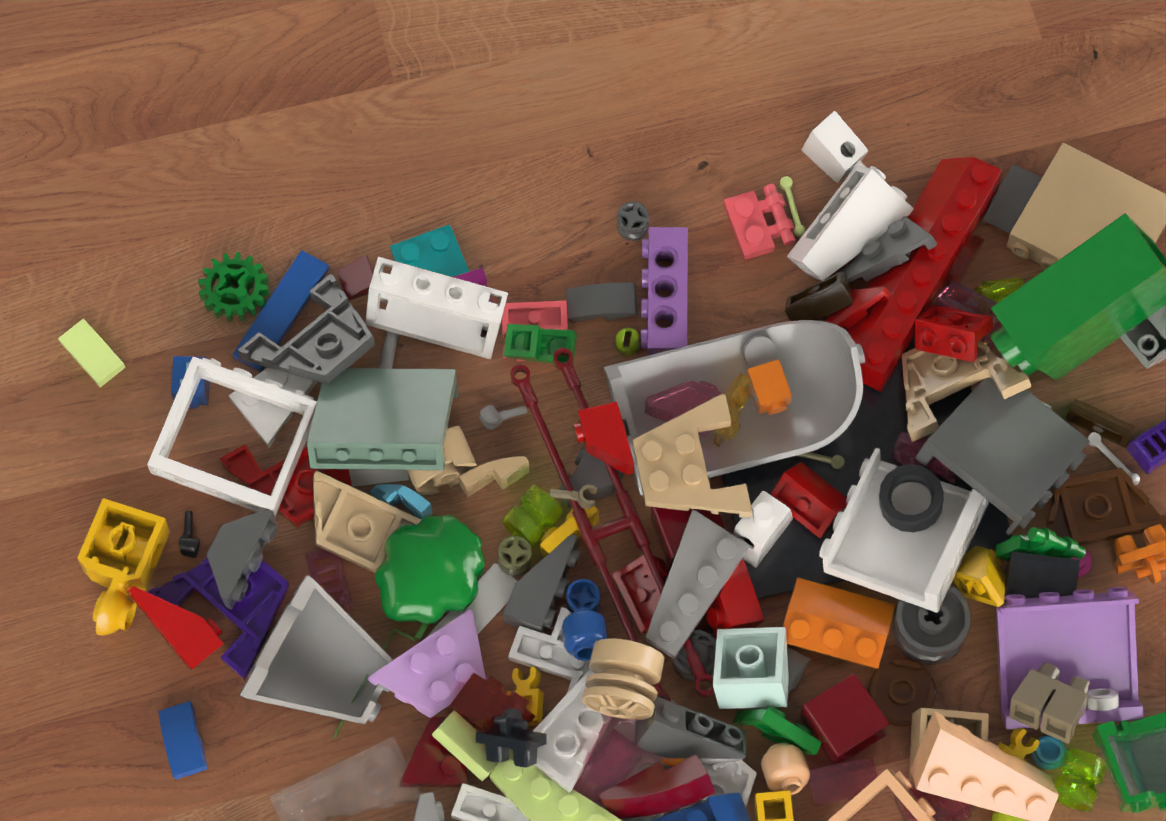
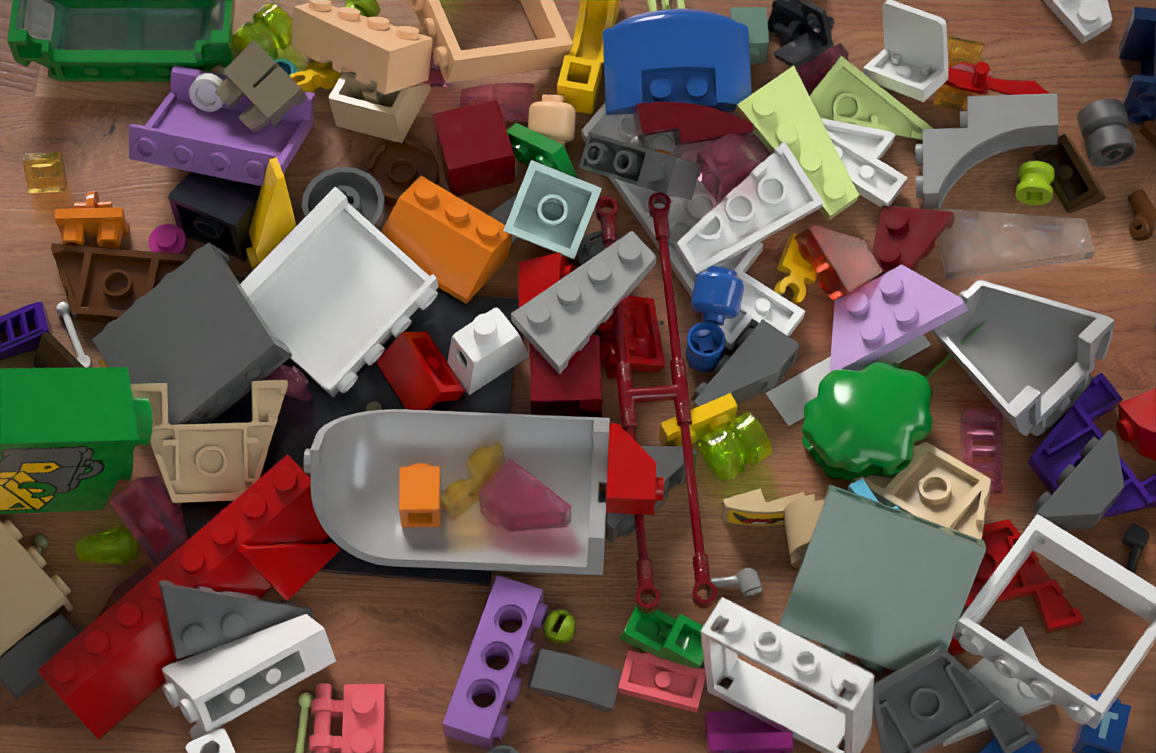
camera: 165 degrees left, 5 degrees down
yellowish green slope [432,710,499,781] -> none
black hips [476,708,547,768] -> none
olive wheel [498,536,532,576] -> none
dark tan hand [550,484,598,509] -> none
tan wheel [582,638,665,720] -> none
tan wing [632,394,752,518] -> none
light grey tile [743,335,777,367] -> none
dark brown slope [785,271,853,321] -> none
black tyre [879,464,944,533] -> none
red bracket [915,305,993,362] -> none
green plate [996,527,1086,562] -> none

